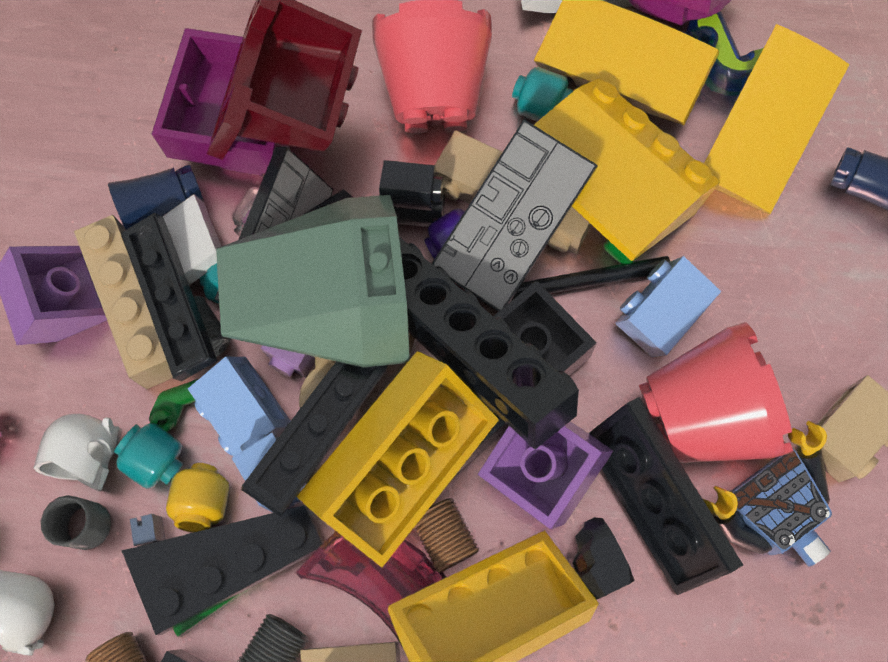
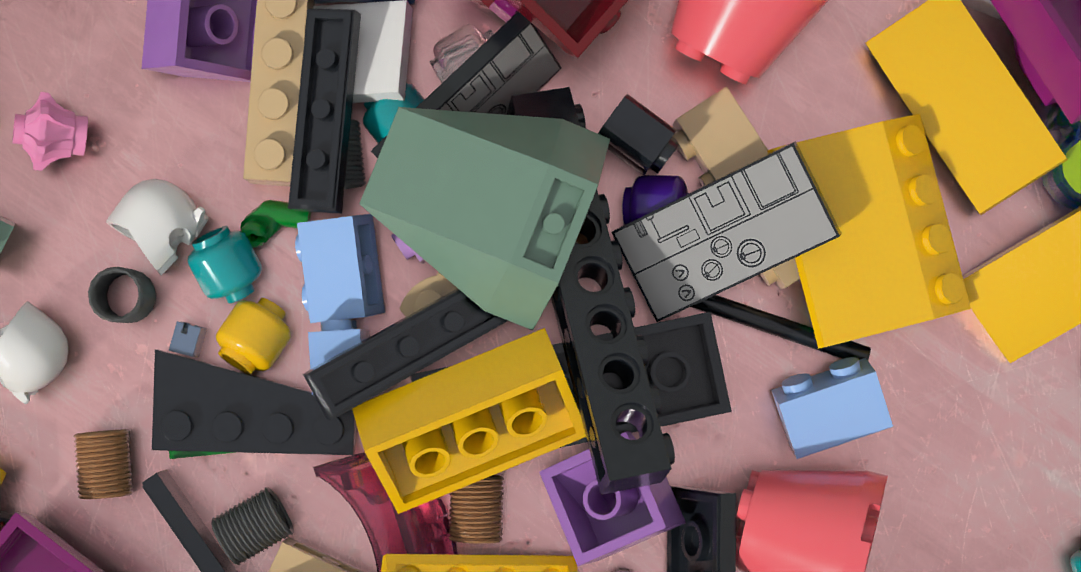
camera: 20 degrees right, 15 degrees up
teal head [512,67,573,122] -> none

